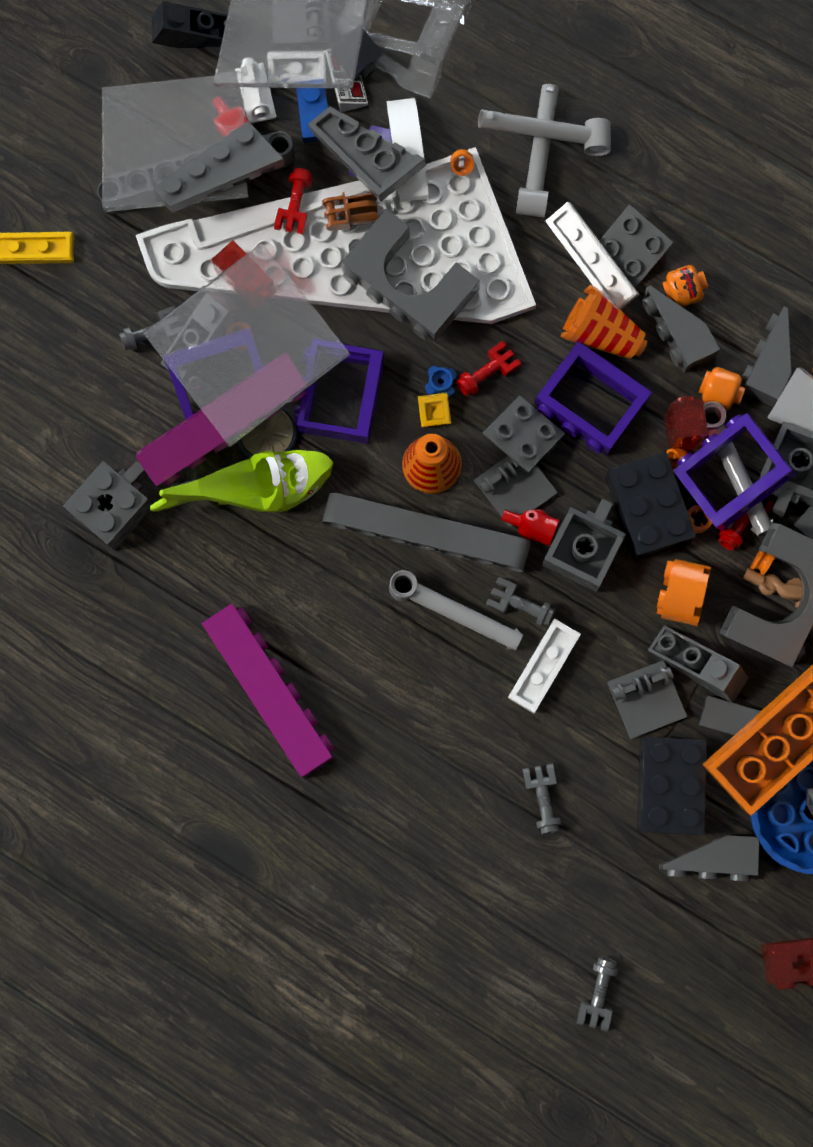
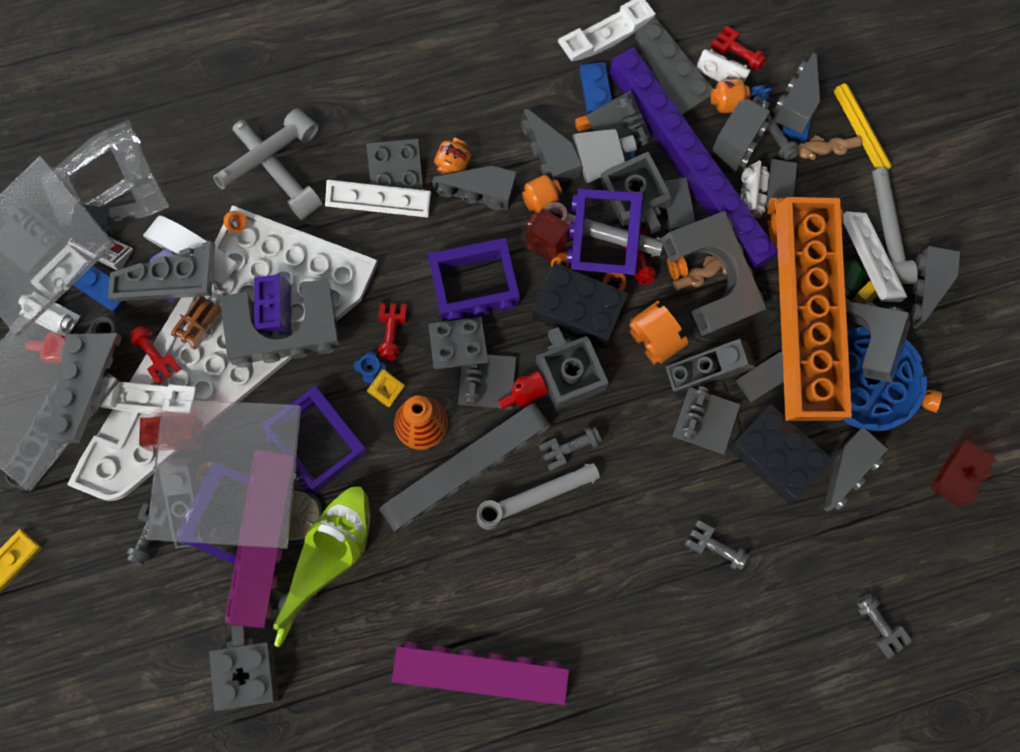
camera: 60 degrees left, 5 degrees down
white plate [508,619,581,714] -> none
orange cone [561,285,647,359] -> none
none -> white slope [91,378,197,416]
none -> dark purple hinge [254,274,291,336]

